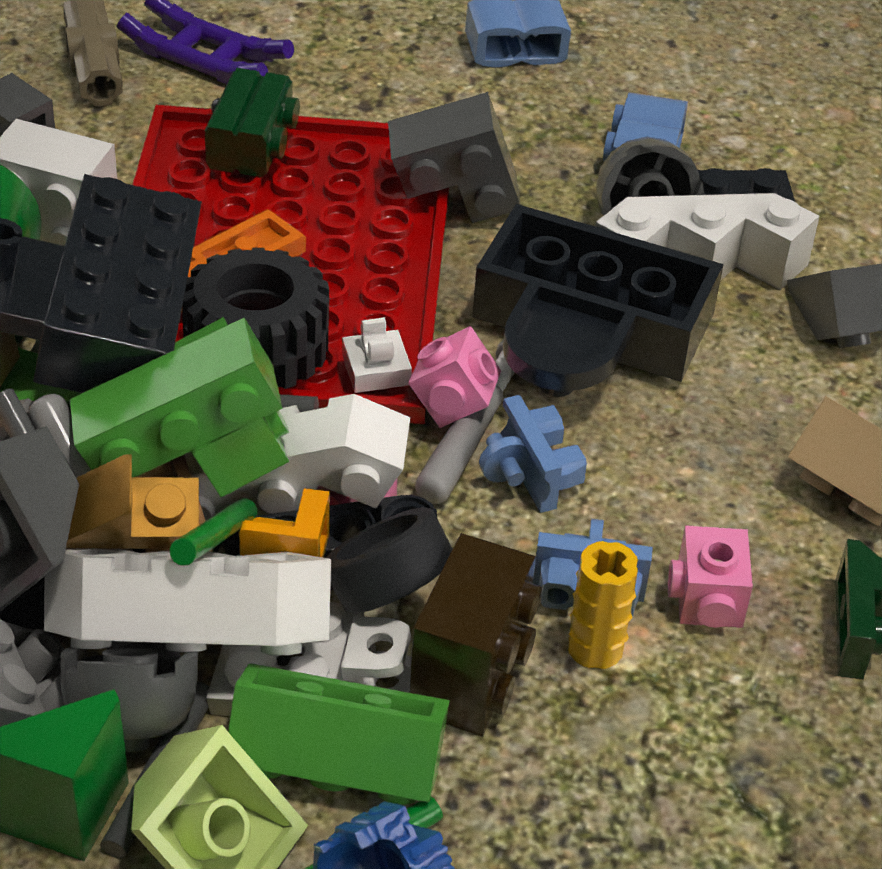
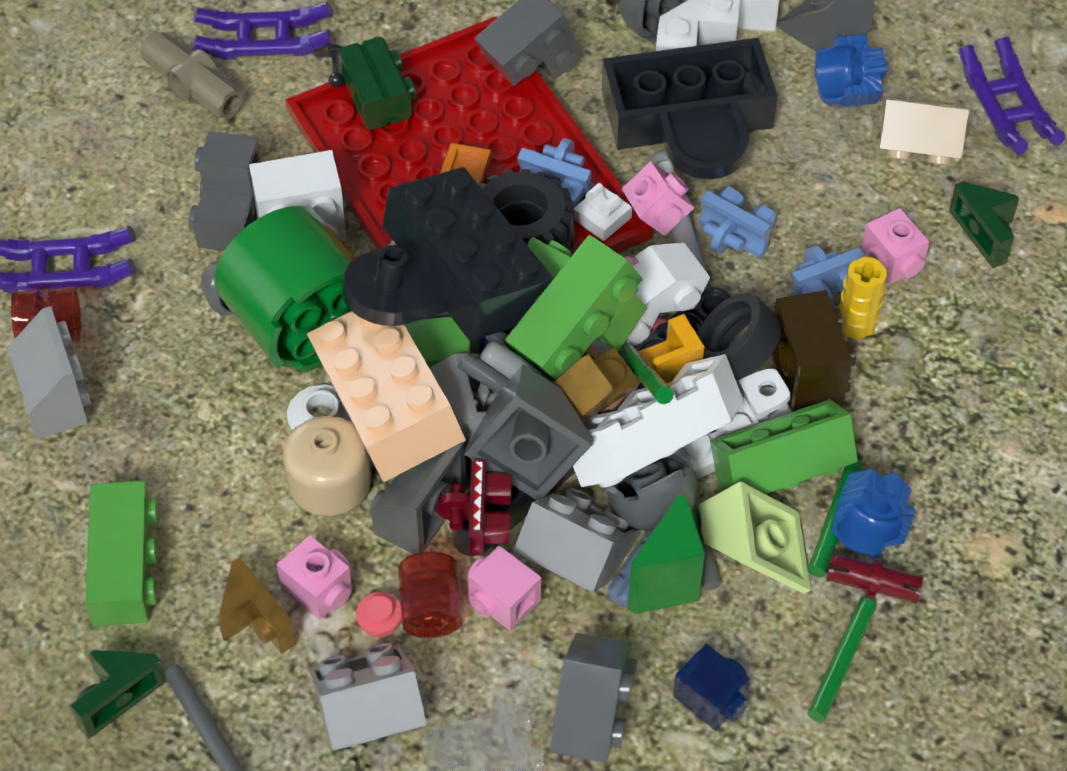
camera: 30 degrees left, 10 degrees up
none -> medium blue hips [517,138,595,208]
none -> blue hair [815,34,888,107]

